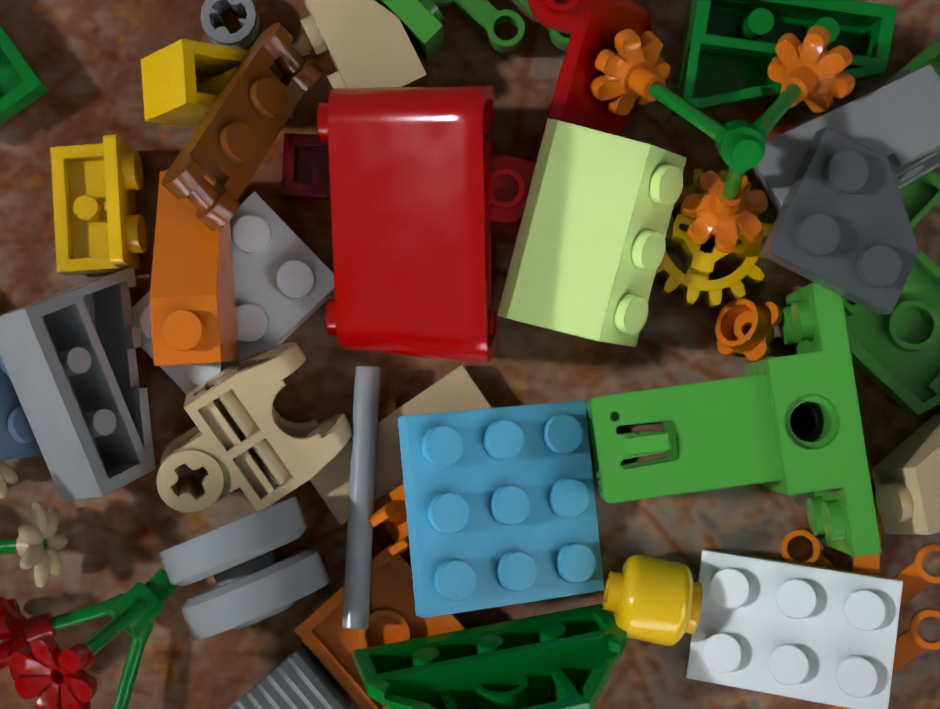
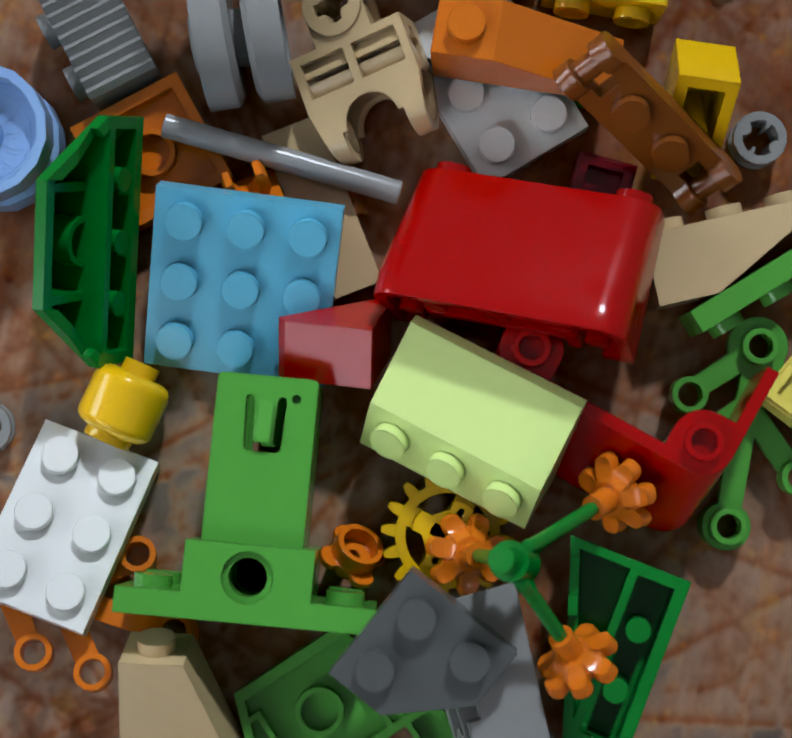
camera: 100 degrees right, 0 degrees up
none -> red slope [279,299,392,389]

